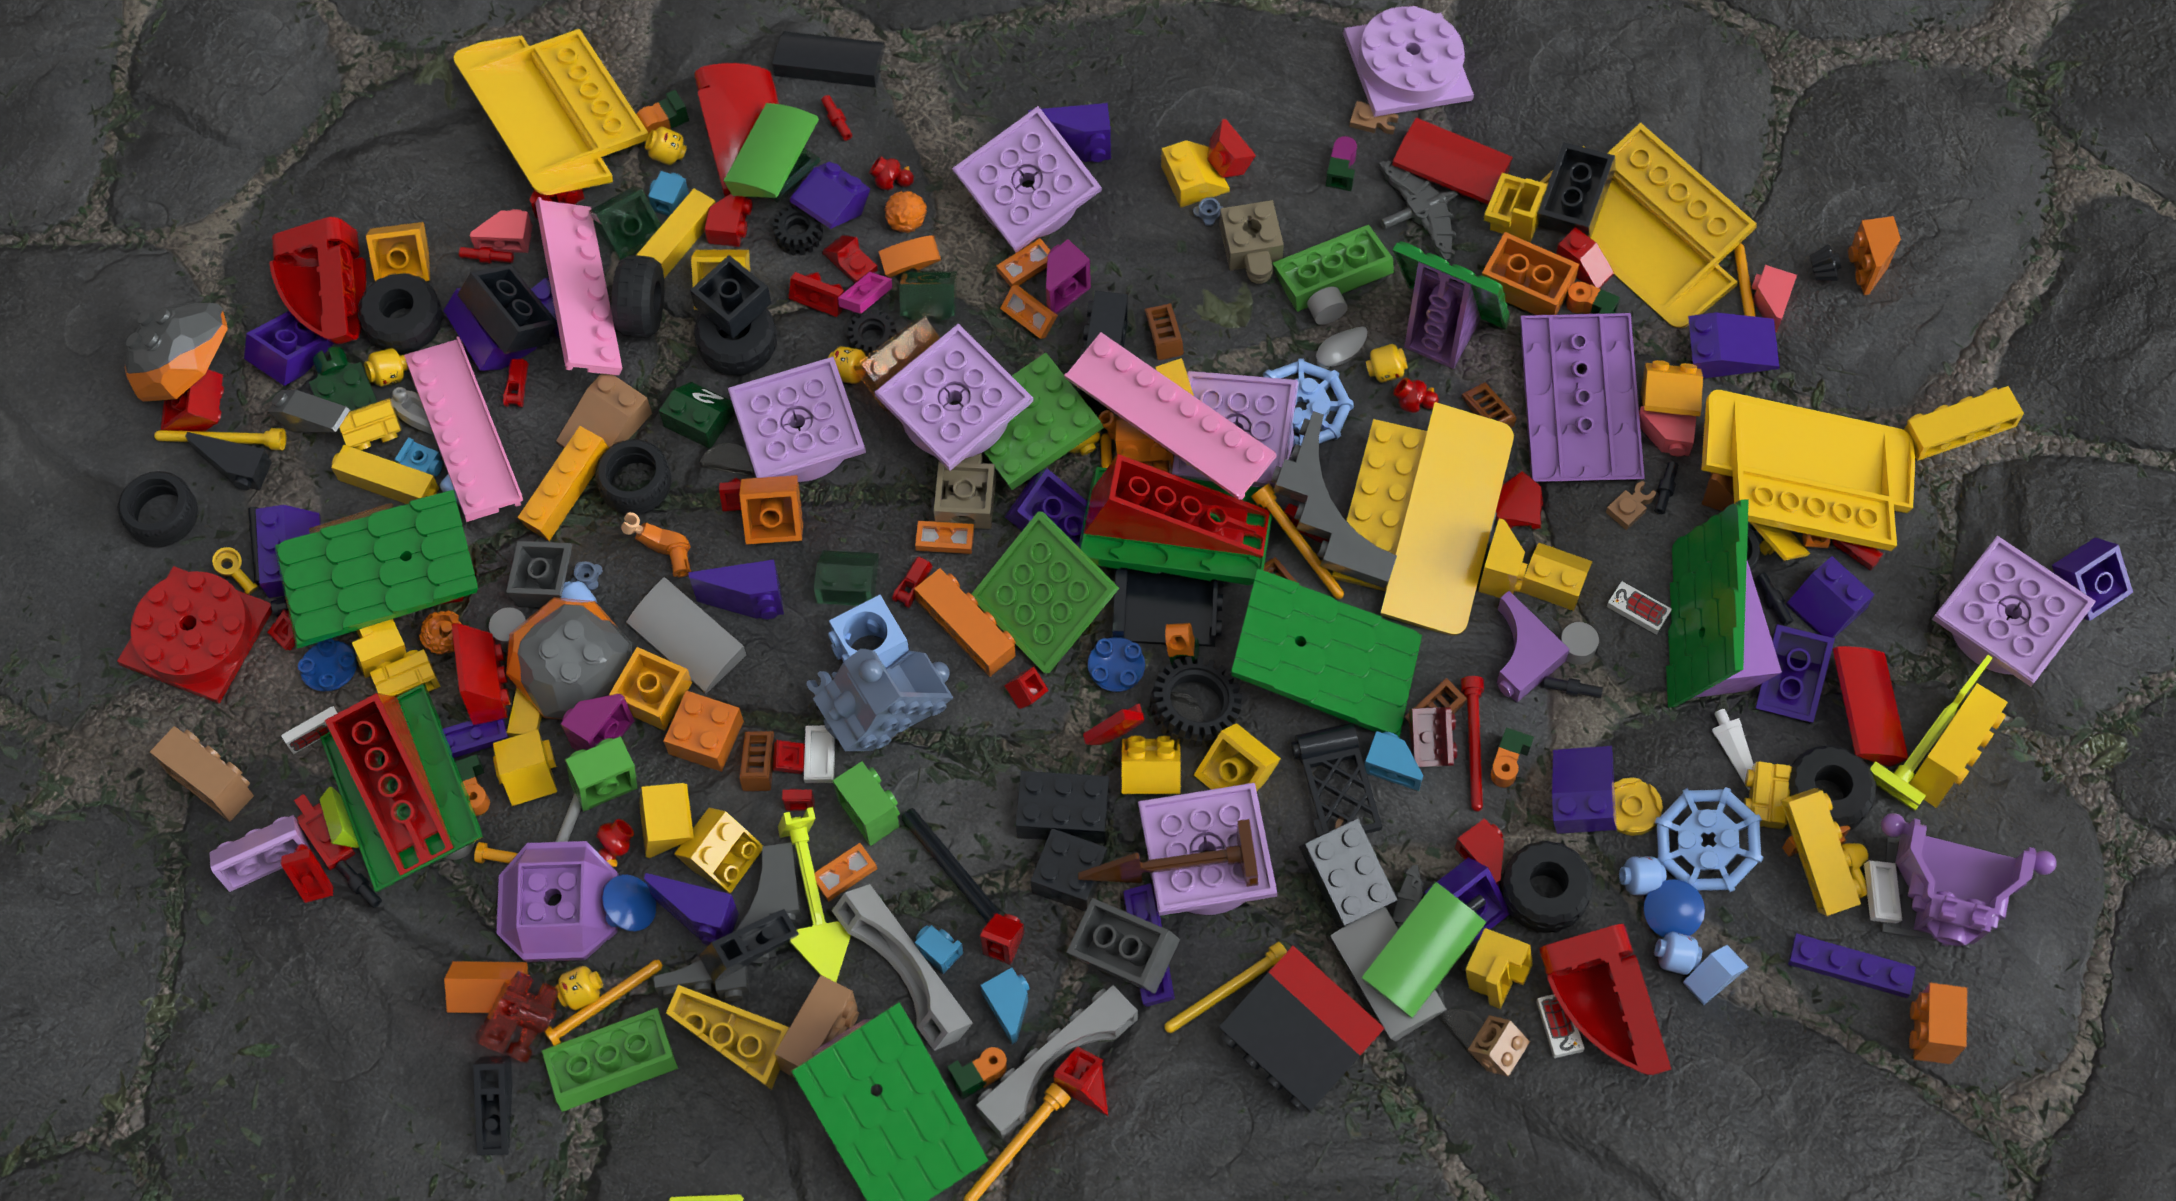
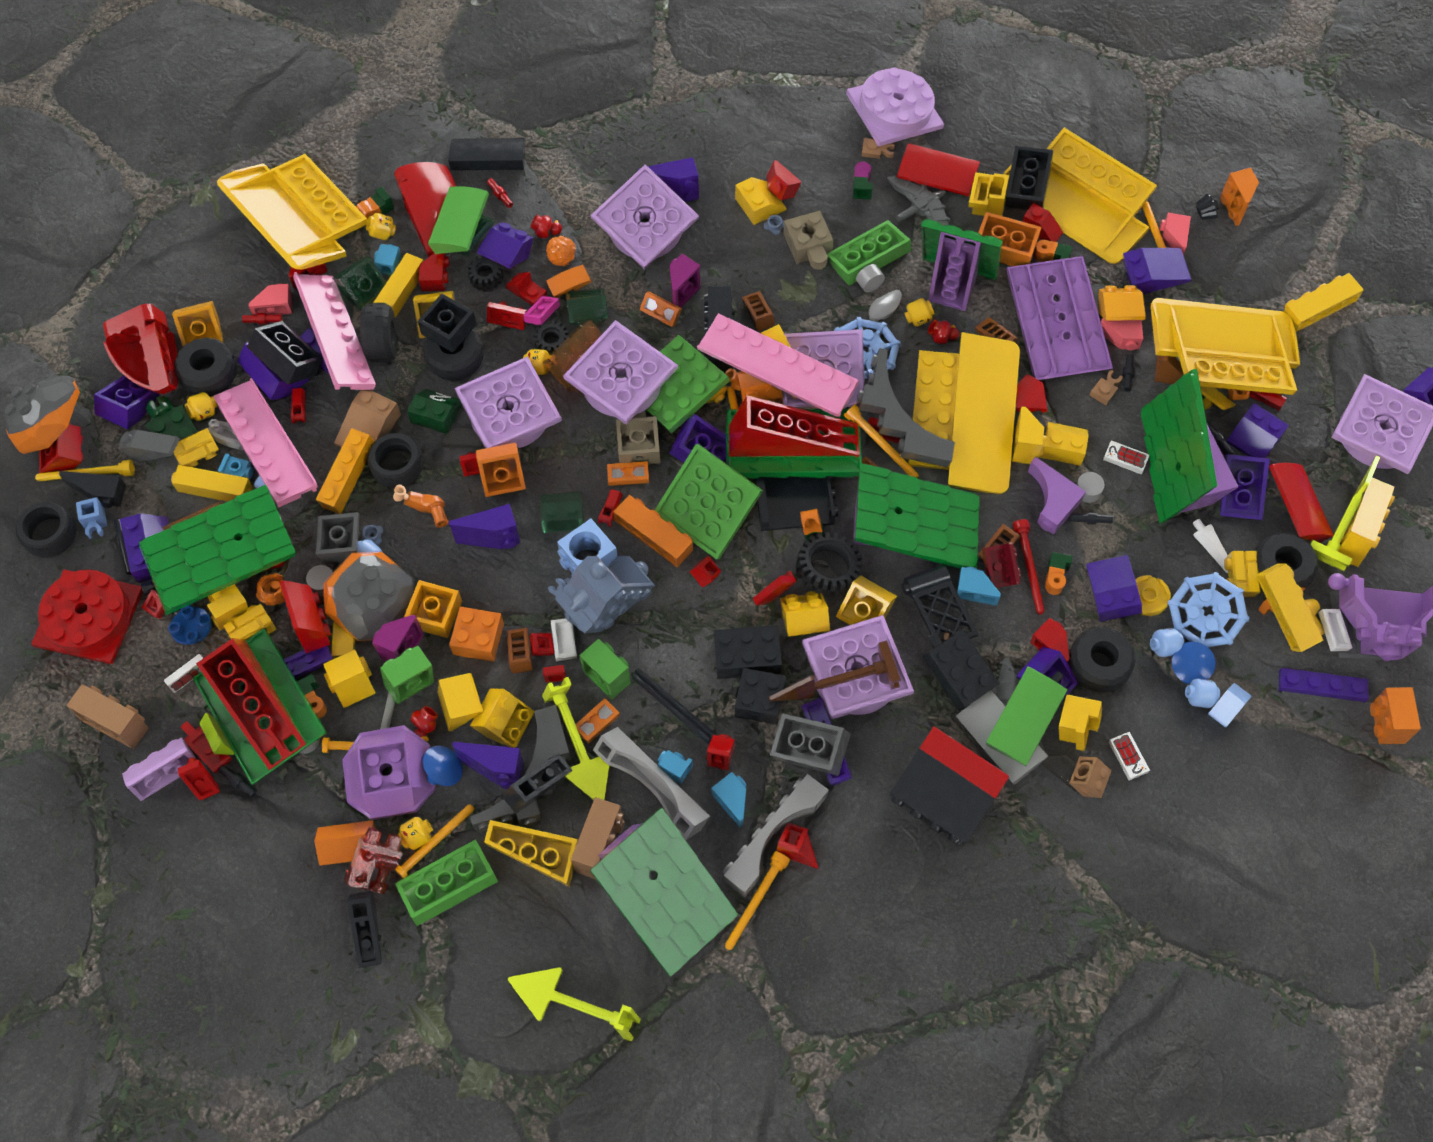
camera: 10 degrees left, 0 degrees up
yellow bar [212,547,259,595] -> none
light grey slope [626,577,746,694] -> none
leg [947,1047,1007,1100] -> none
orange piece [997,238,1051,287] -> none
blue dish [1088,637,1145,692] -> none
yellow piece [1164,941,1287,1033] -> none
red panel [1539,924,1672,1075] -> none
none -> medium blue brick [76,497,107,539]

